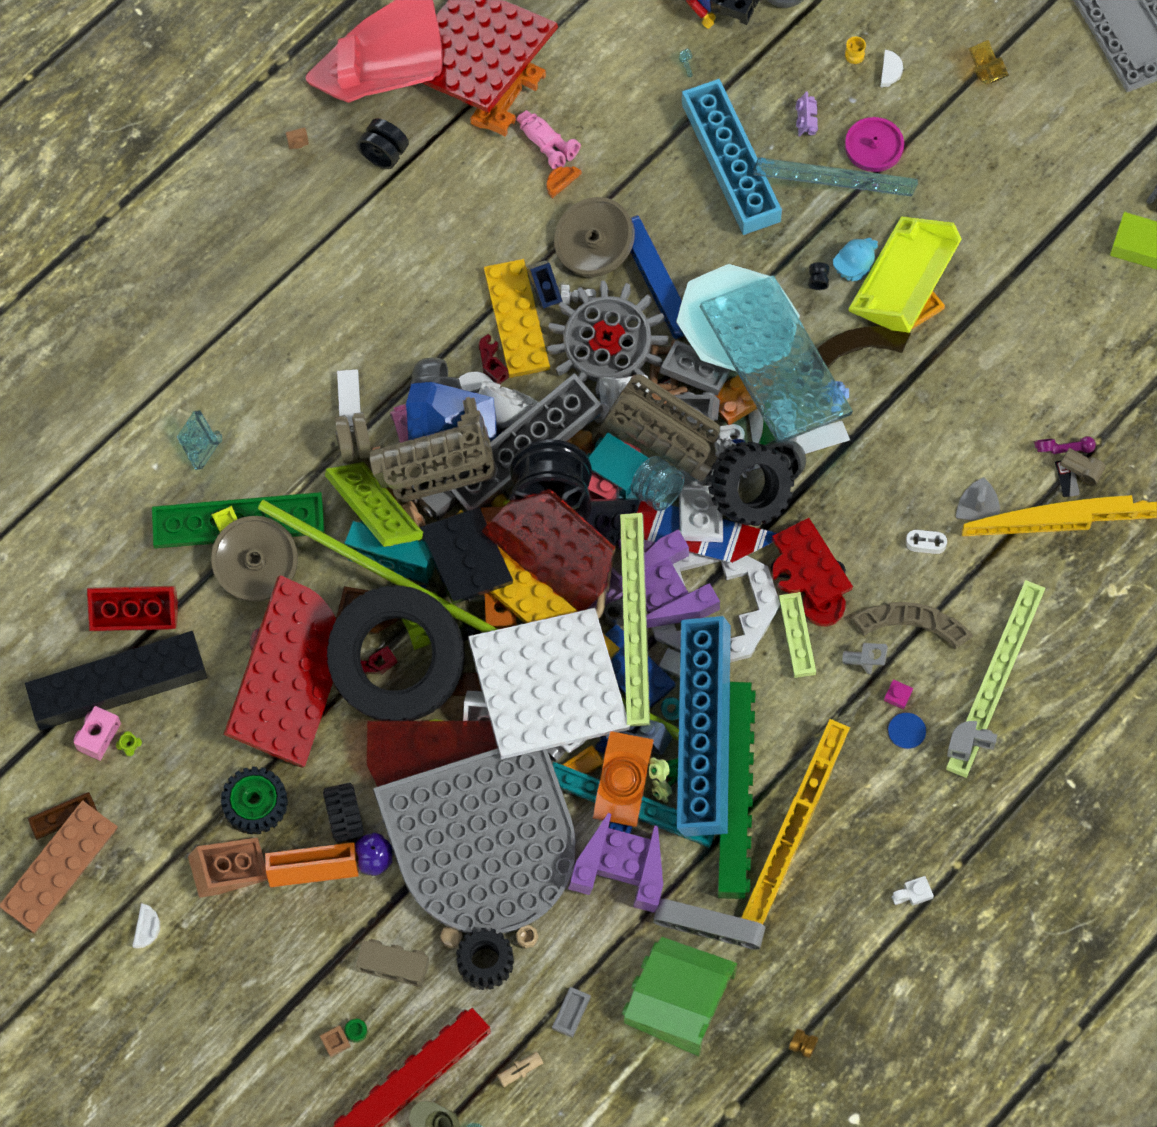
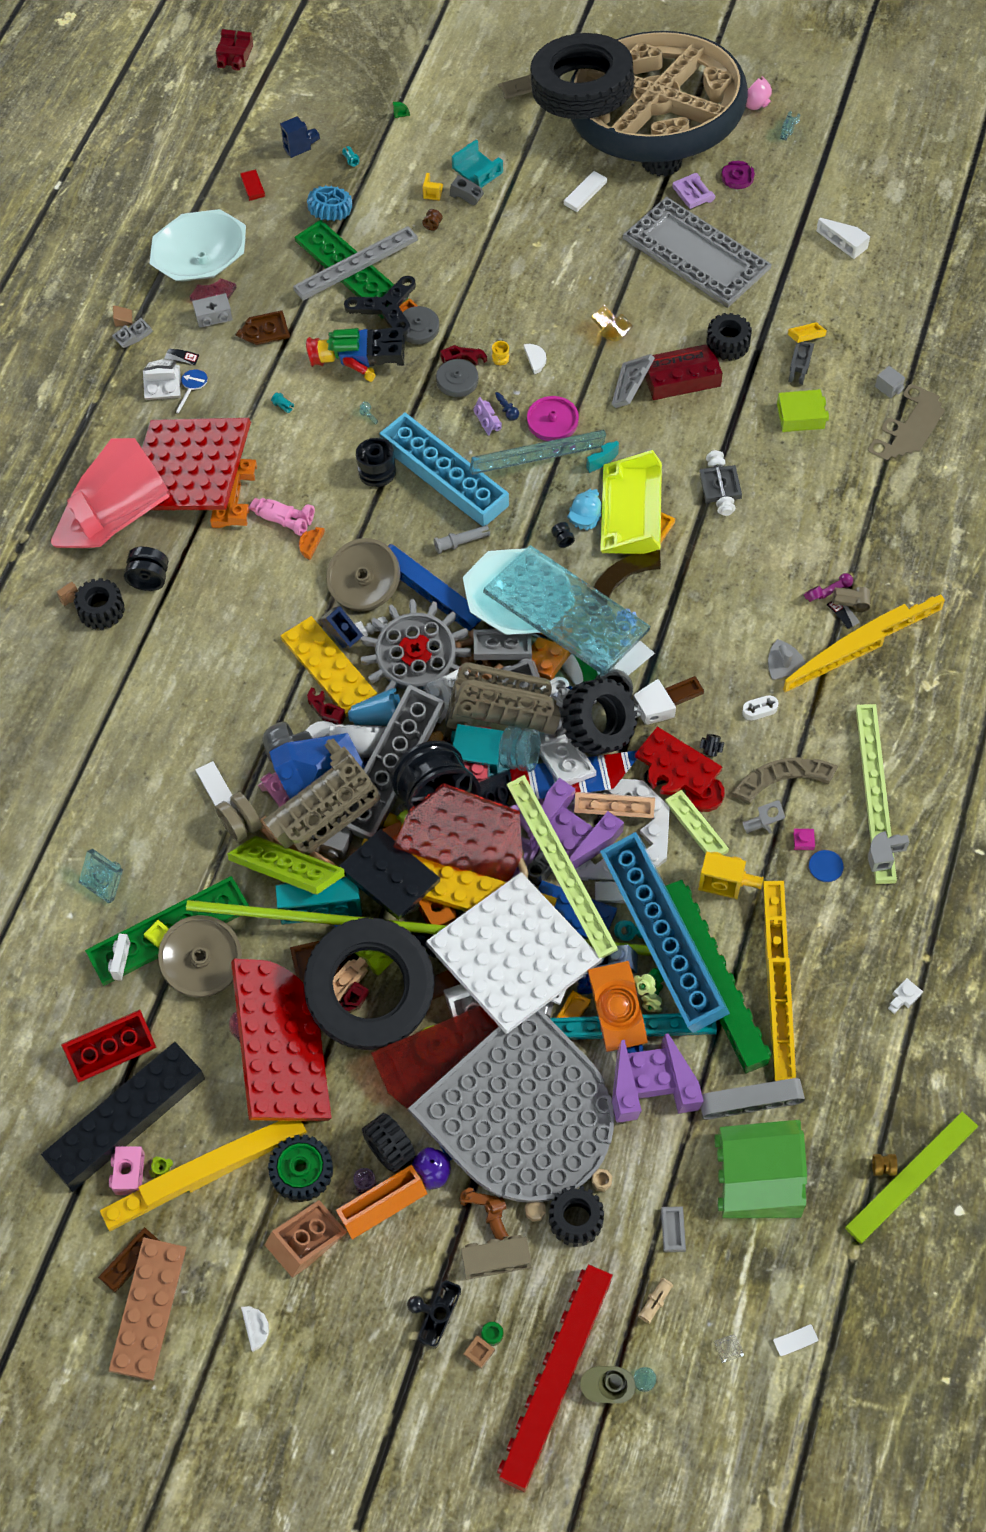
camera: 25 degrees left, 5 degrees down
none -> black tyre [74,578,125,630]
none -> yellow slope [100,1121,307,1231]
none -> white plate [108,934,130,980]
none -> teal pin [271,392,294,413]
none -> light nougat hinge [333,957,368,1003]
none -> dark azure cone [348,688,400,726]
none -> clear purple wheel [353,1168,376,1195]
none -> black wheel [356,438,396,487]
none -> black piece [407,1280,461,1349]
none -> light grey pin [434,525,490,554]
none -> dark grey wheel [436,359,479,397]
none -> dark red piece [440,345,488,366]
none -> dark orange pin [459,1188,509,1241]
none -> dark blue bar [495,392,520,421]
none -> light nougat plate [574,792,655,818]
none -> teal slope [586,441,619,473]
none -> light grey wing [612,354,655,408]
none -> white torso [633,679,676,725]
none -> dark red slope [645,344,723,400]
none -> reddish brown tile [665,676,704,706]
none -> yellow brick [698,851,764,900]
none -> dark grey plate [699,450,742,516]
none -> black gear [699,734,724,757]
none -> black tyre [706,313,752,361]
none -> lime tile [845,1111,978,1244]

